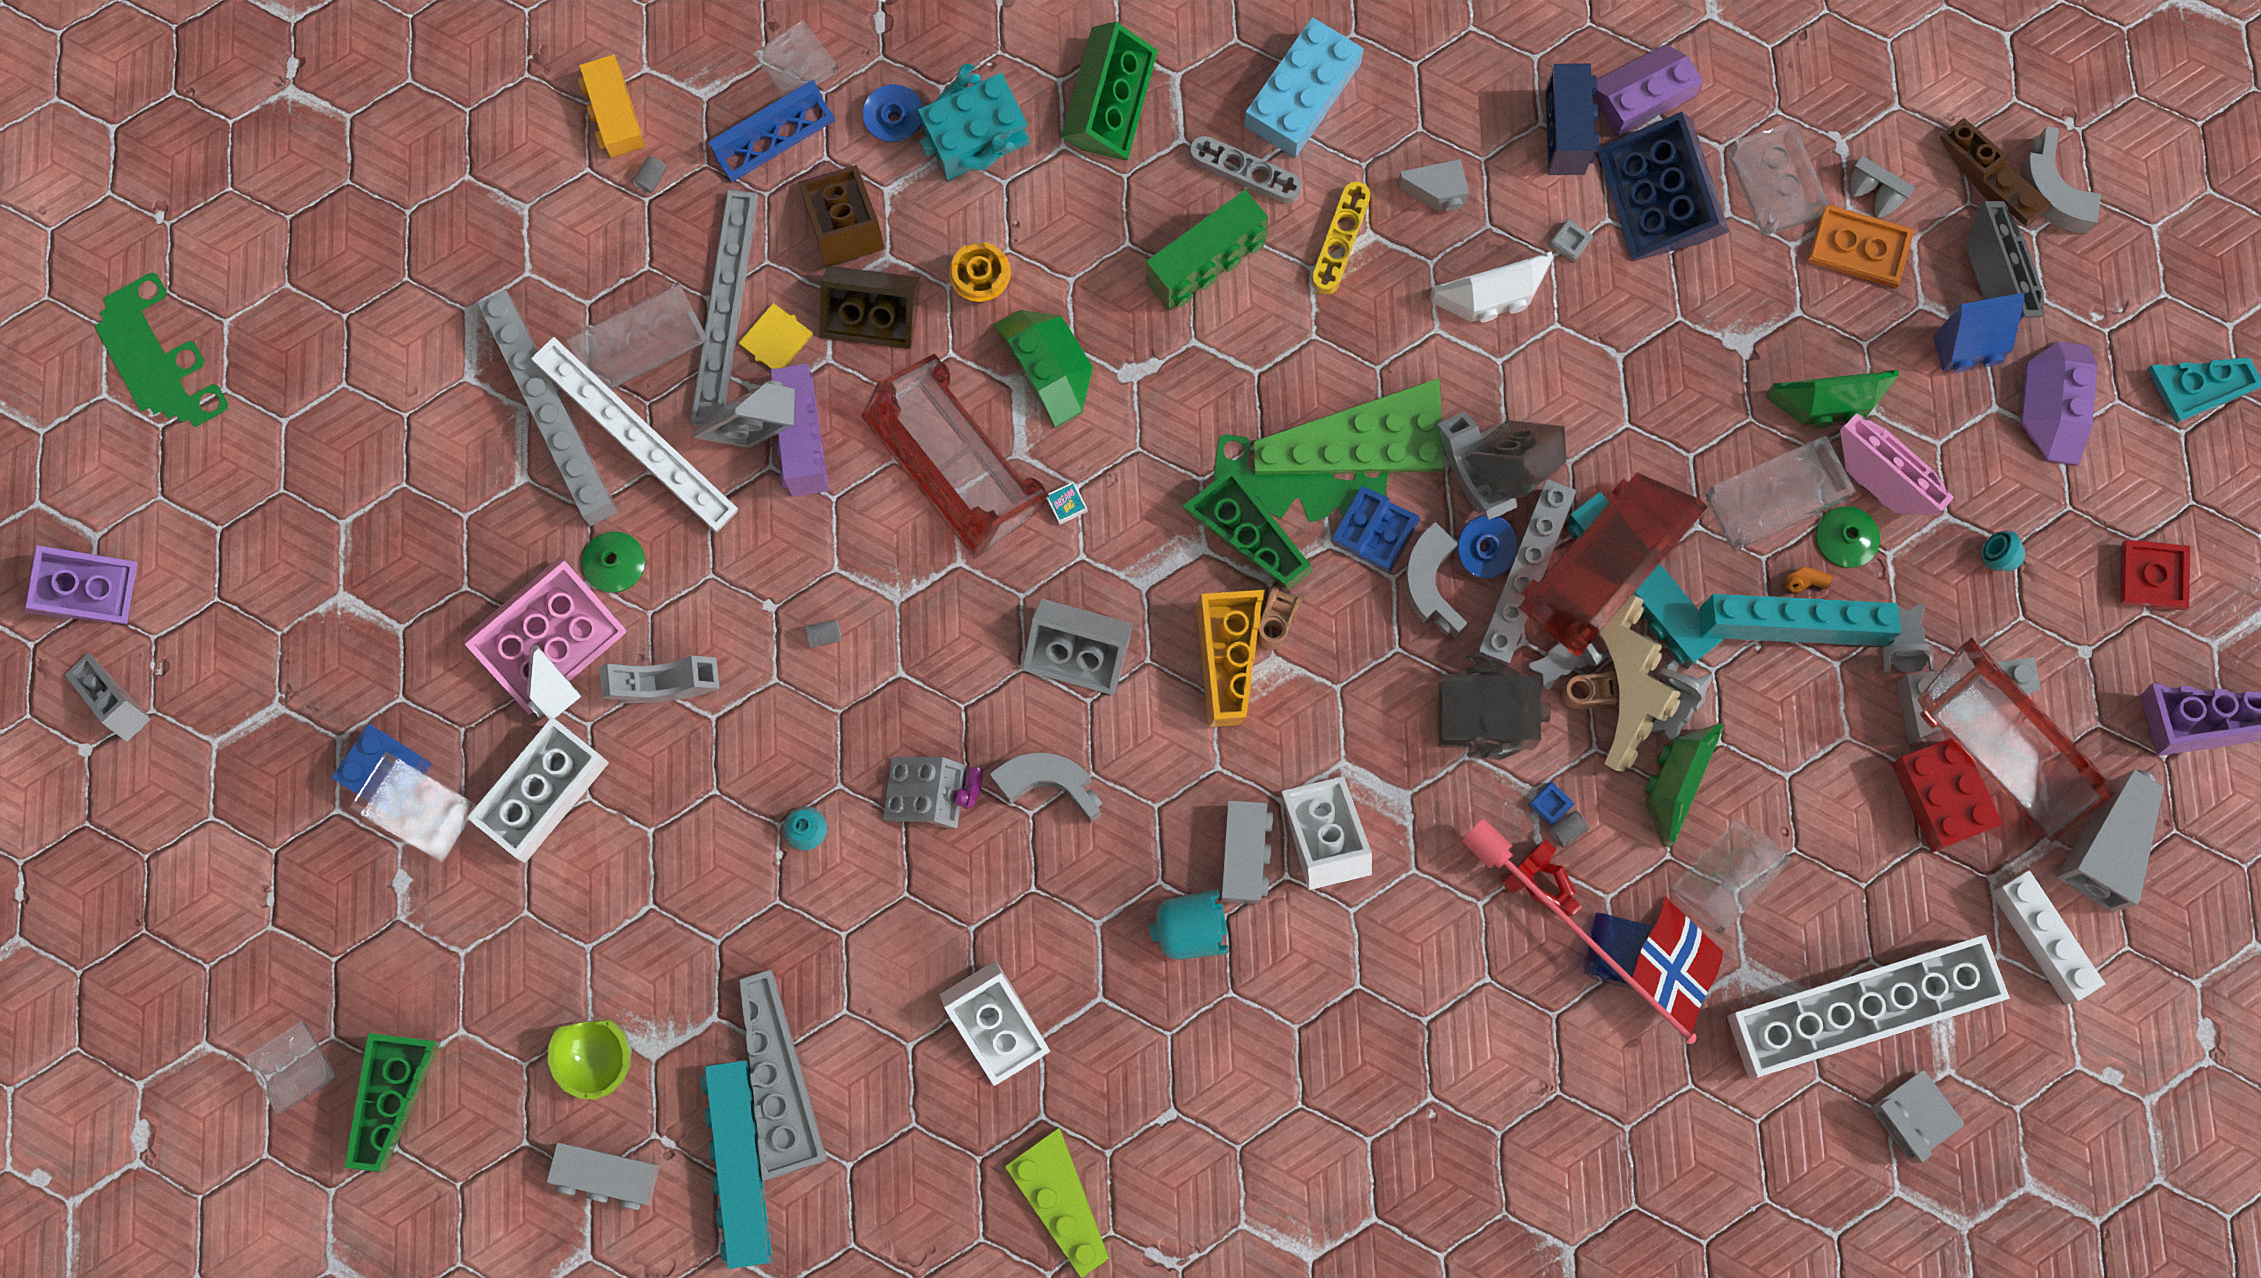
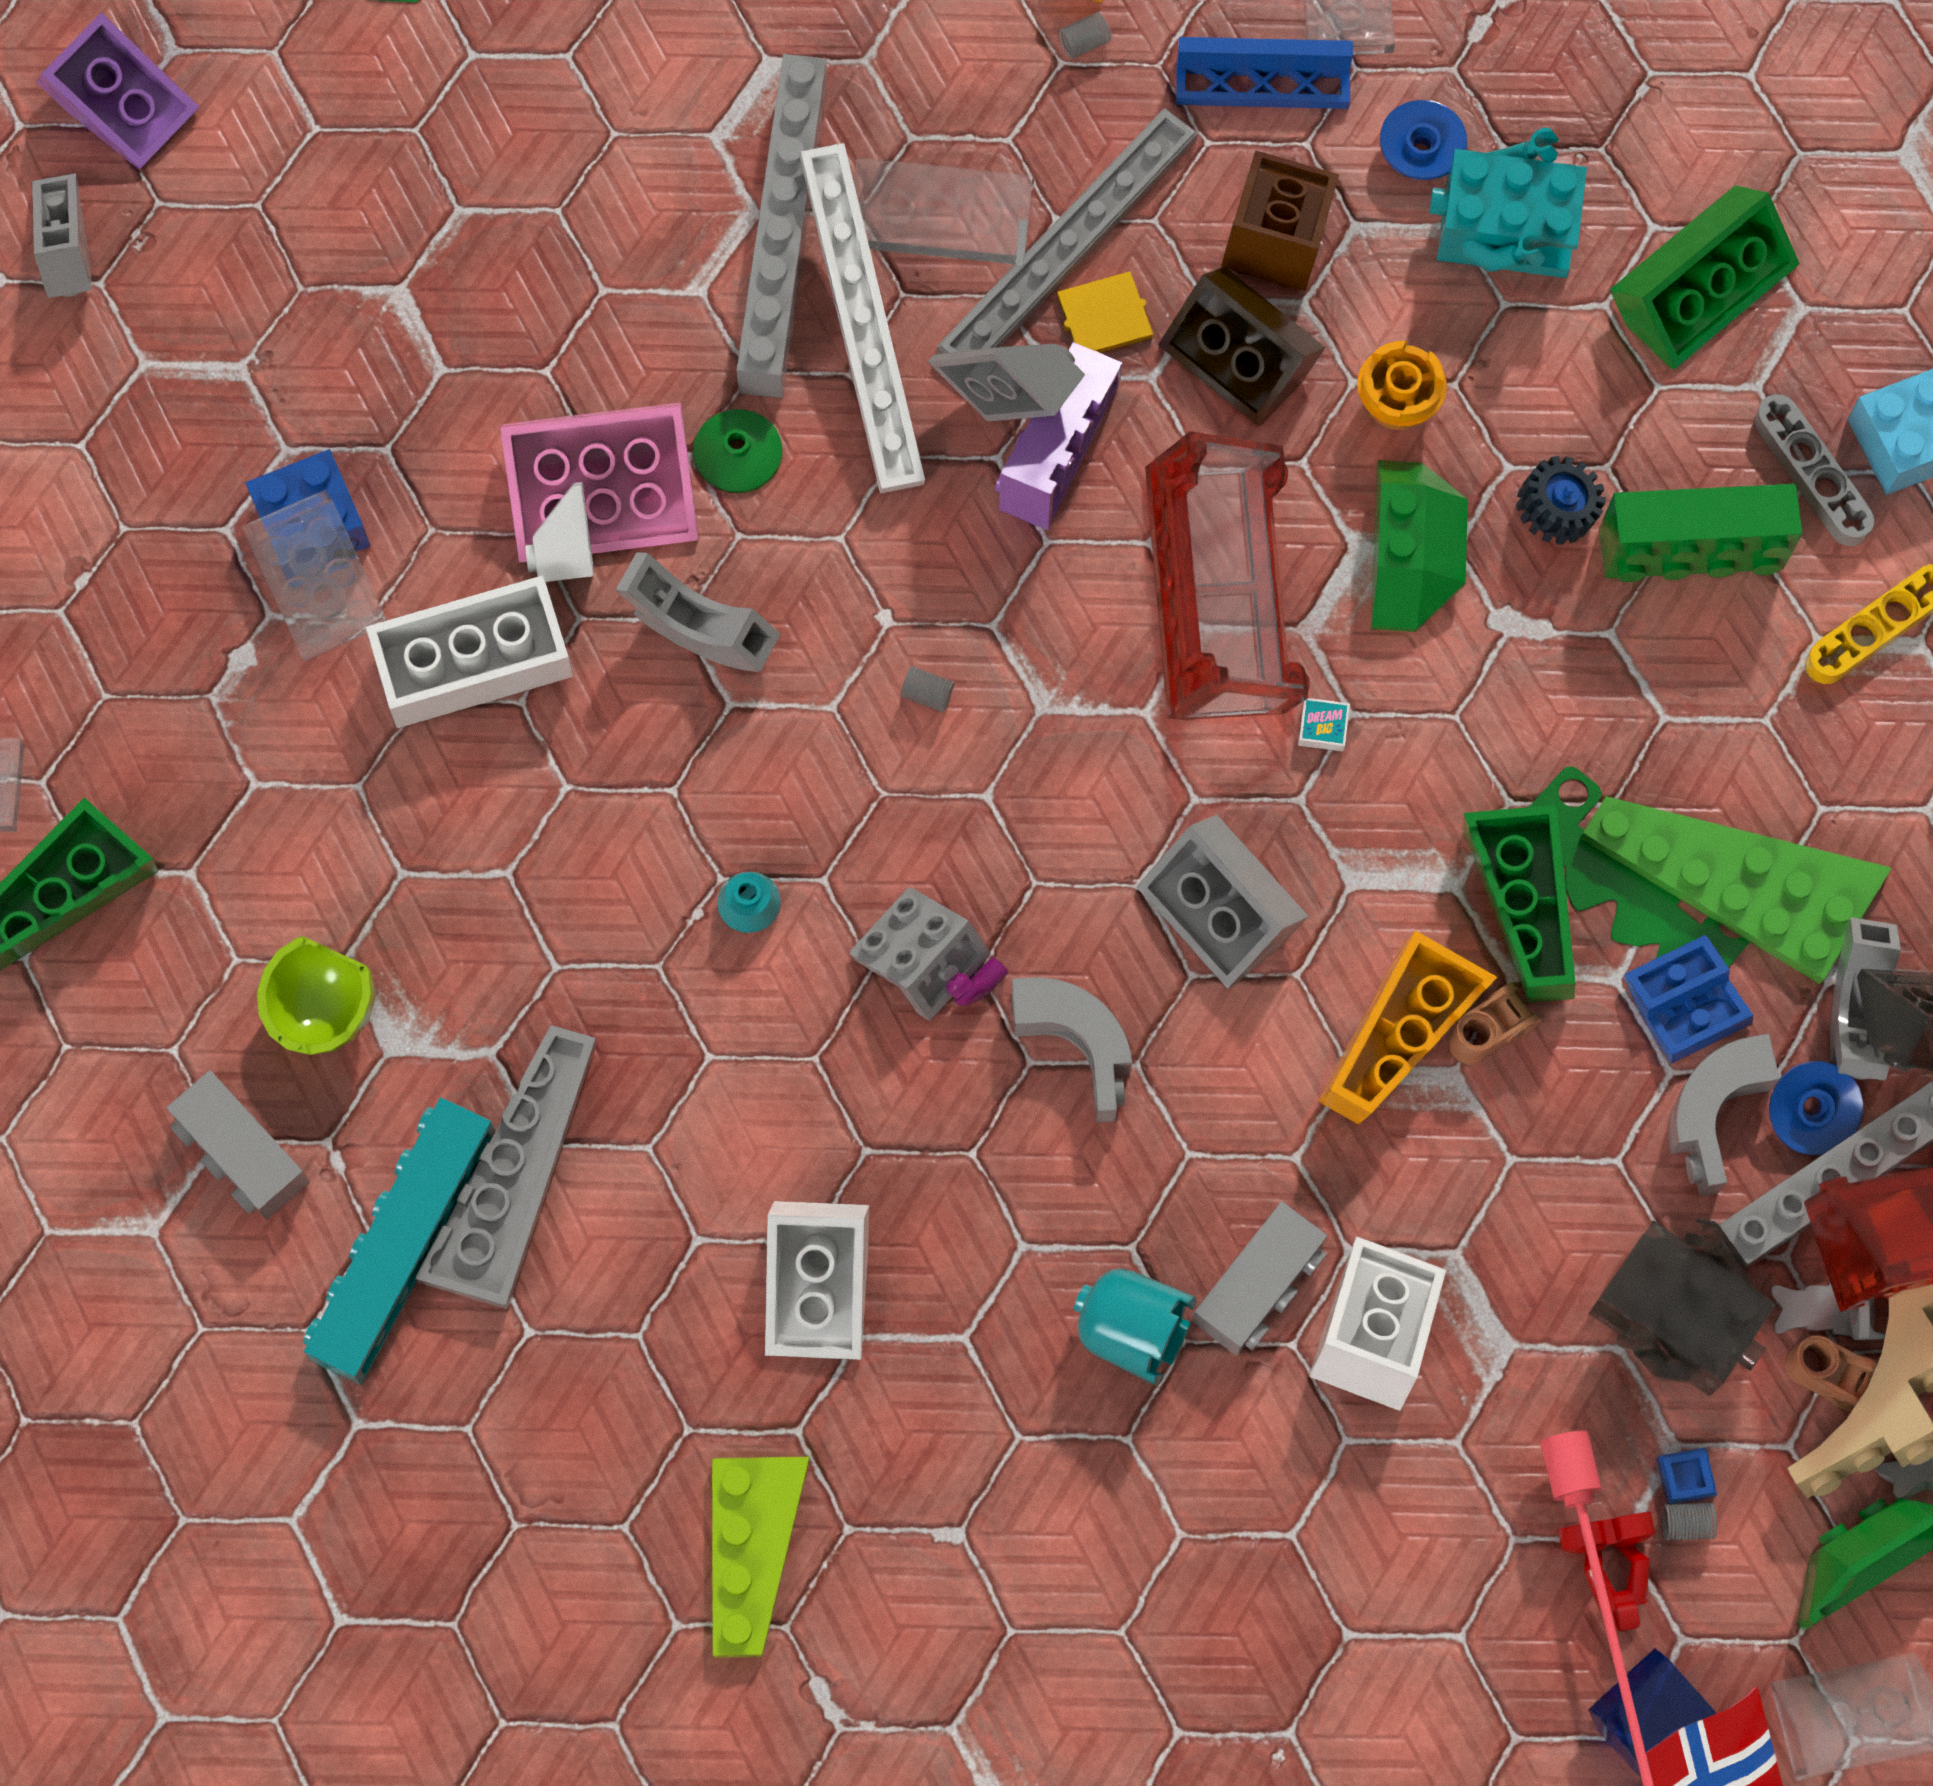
camera: 30 degrees right, 5 degrees down
none -> black wheel [1516,456,1606,545]

